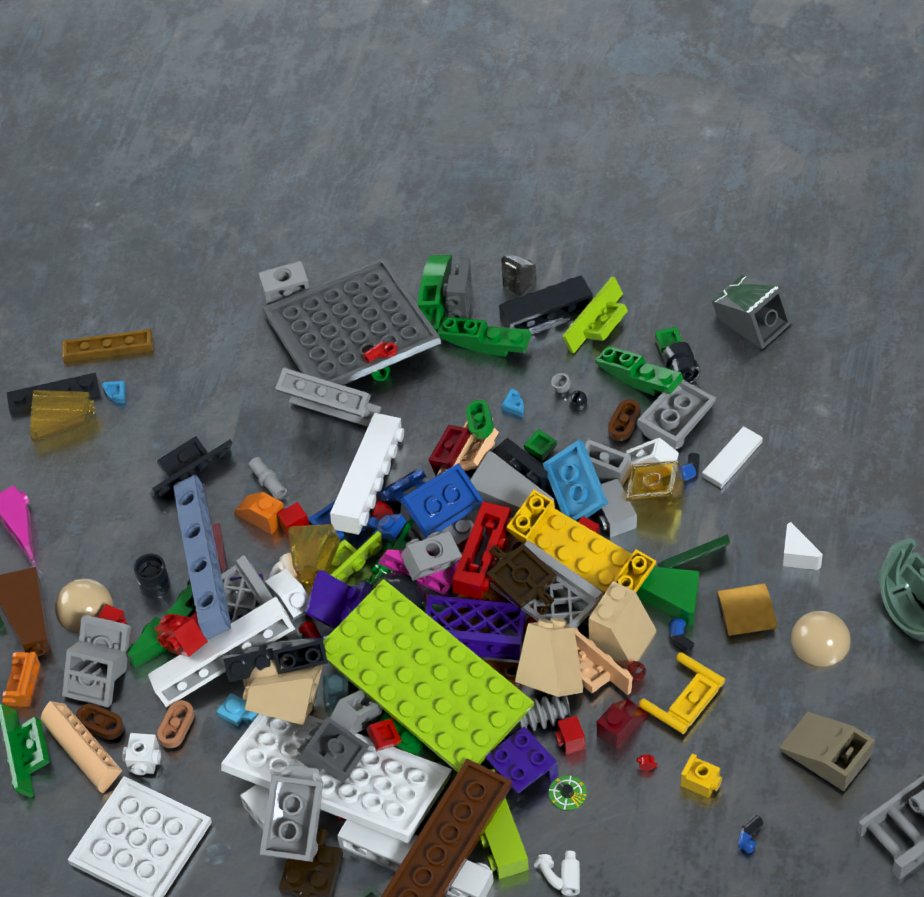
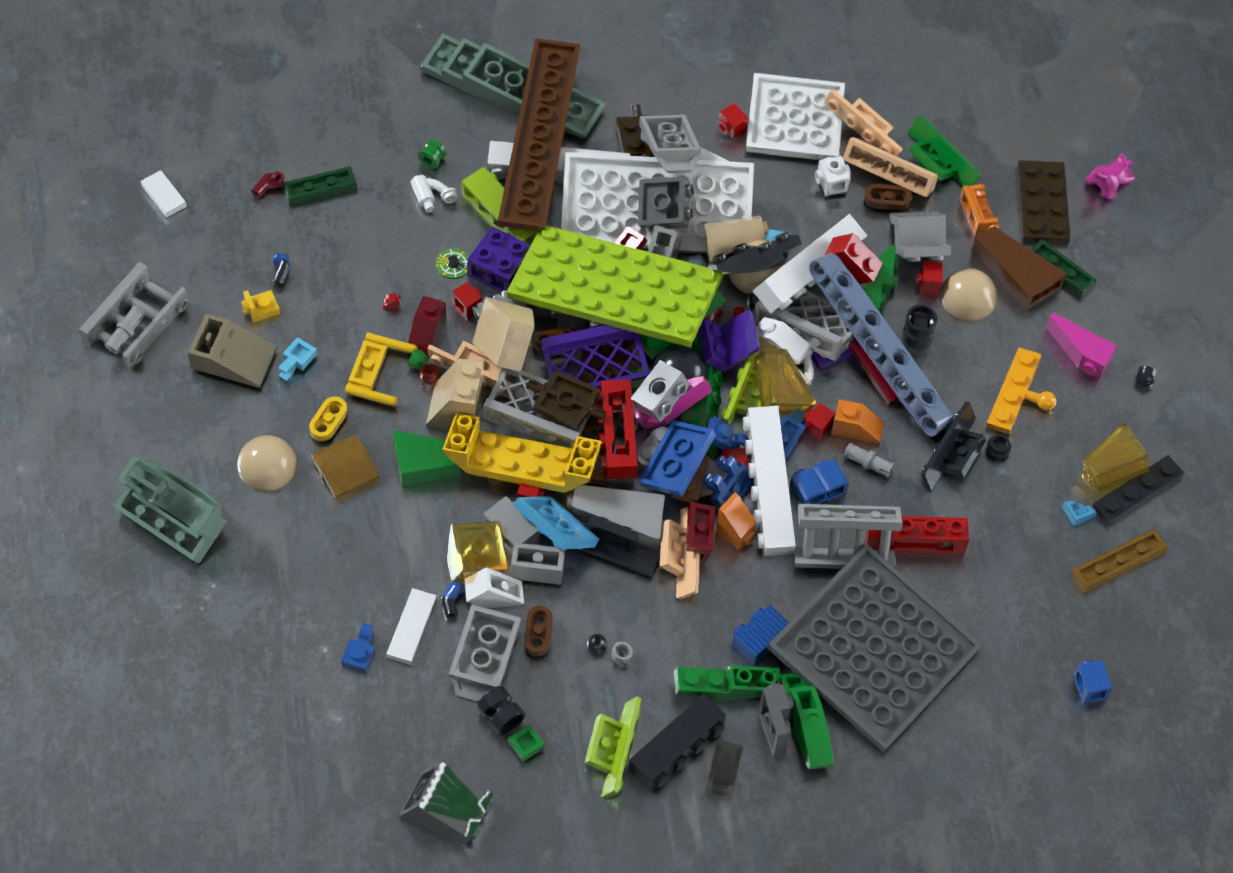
camera: 150 degrees right, 5 degrees up
nougat plate [157,700,194,748] -> none
light grey brick [258,261,309,305] -> none
red arm [363,342,397,364] -> none
green plate [466,400,494,439] -> none
dark azure tile [501,388,524,417] -> none
green plate [524,429,557,461] -> none
green slope [595,346,684,396] -> none
dark green tile [657,534,731,568] -> none
arm [669,618,694,653] -> none
yellow brick [680,753,723,798] -> none
white slope [783,522,823,570] -> none
none -> yellow bracket [241,290,280,323]
none -> medium azure plate [278,337,317,382]
none -> yellow plate [309,397,347,441]
none -> blue plate [341,623,375,673]
none -> green hinge [408,349,429,370]
none -> orange slope [715,493,756,550]
none -> red plate [718,103,749,140]
none -> blue brick [732,605,789,665]
none -> blue brick [790,460,849,504]
none -> light nougat bracket [824,89,902,157]
none -> red brick [864,516,969,554]
none -> light orange plate [986,347,1057,435]
none -> black plate [986,434,1011,458]
none -> blue brick [1074,660,1113,704]

